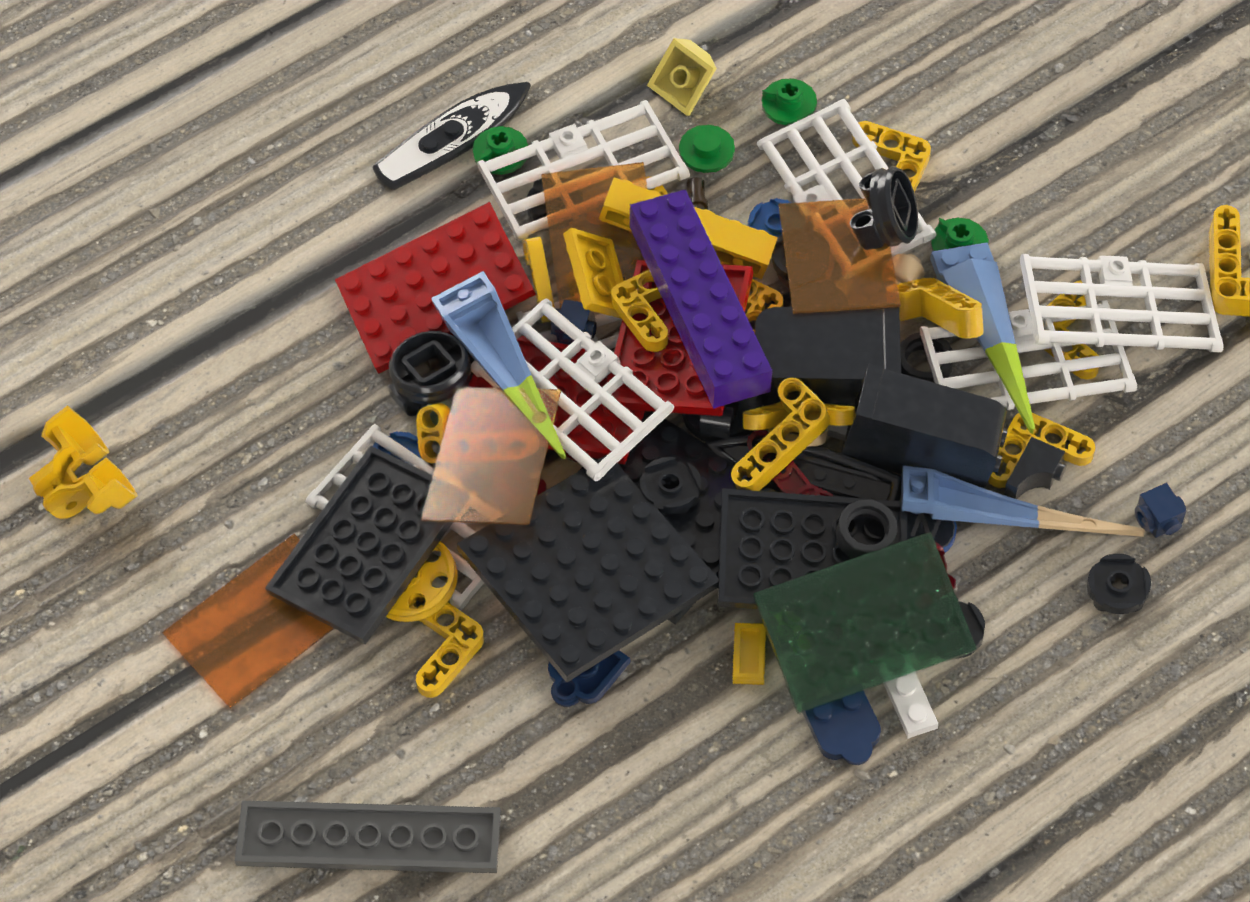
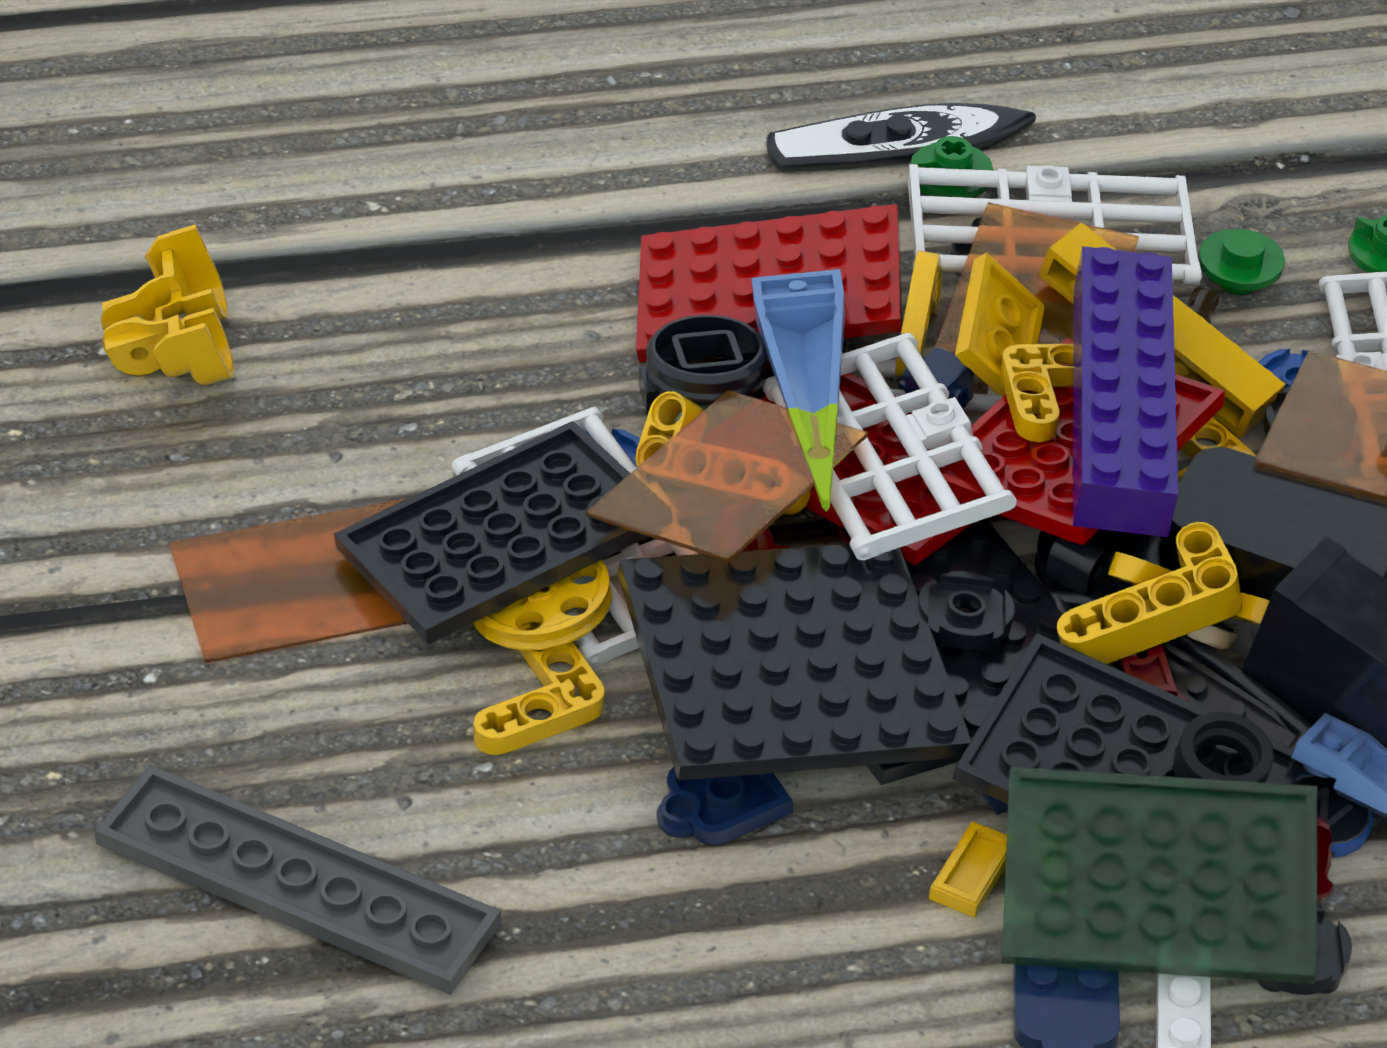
camera: 20 degrees right, 15 degrees down
light yellow slope [647,38,717,116] -> none

